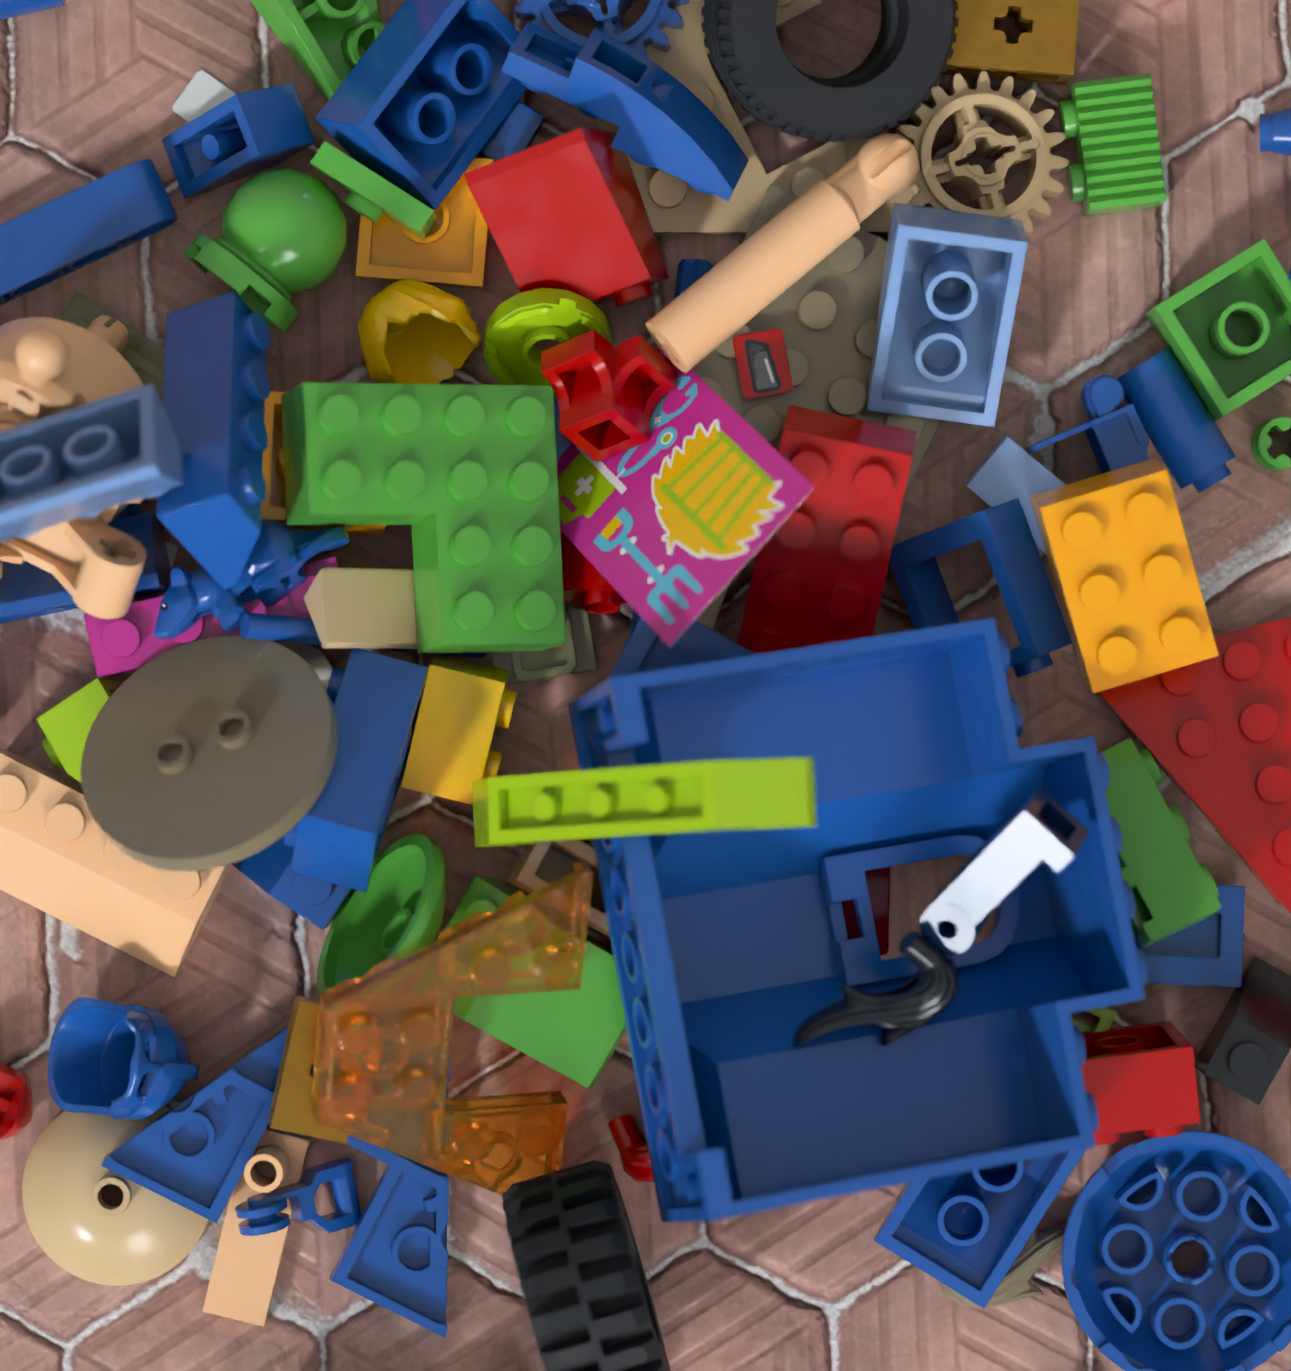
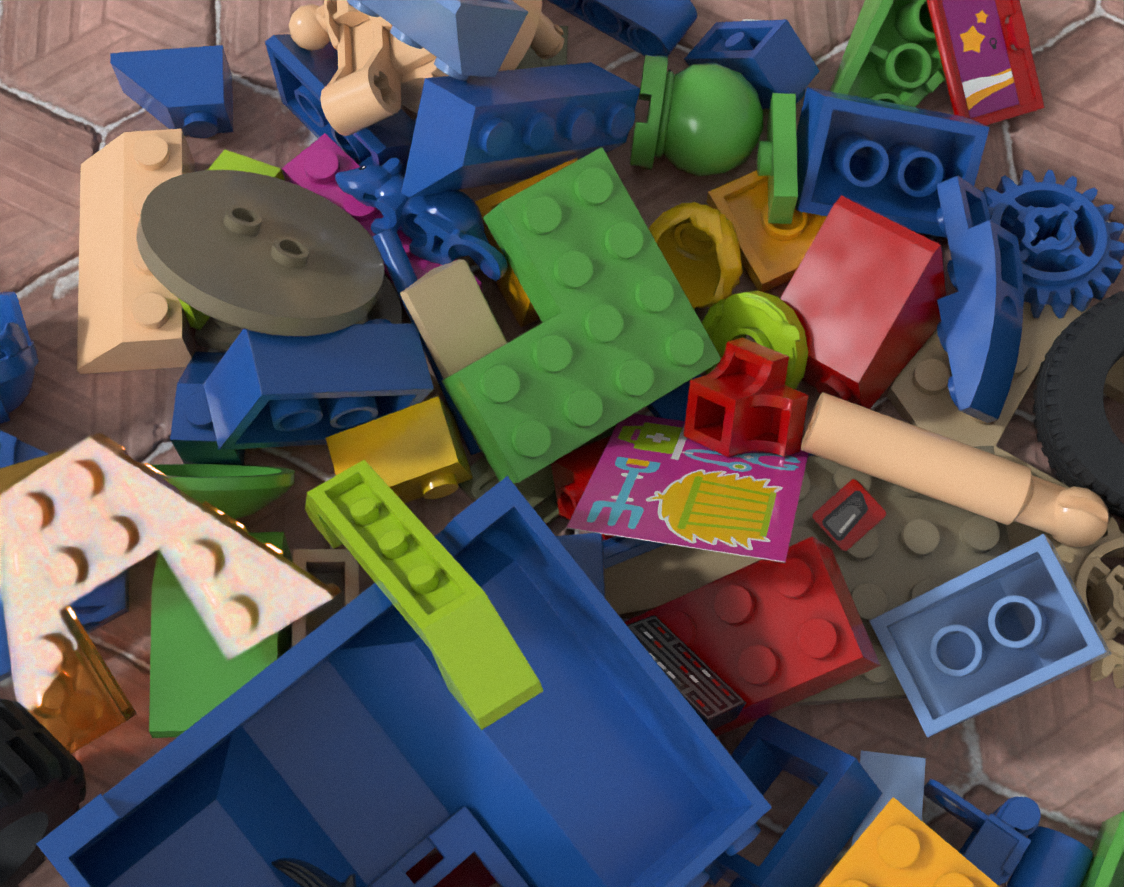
camera: 55 degrees right, 20 degrees down
none -> tile [627,615,746,731]

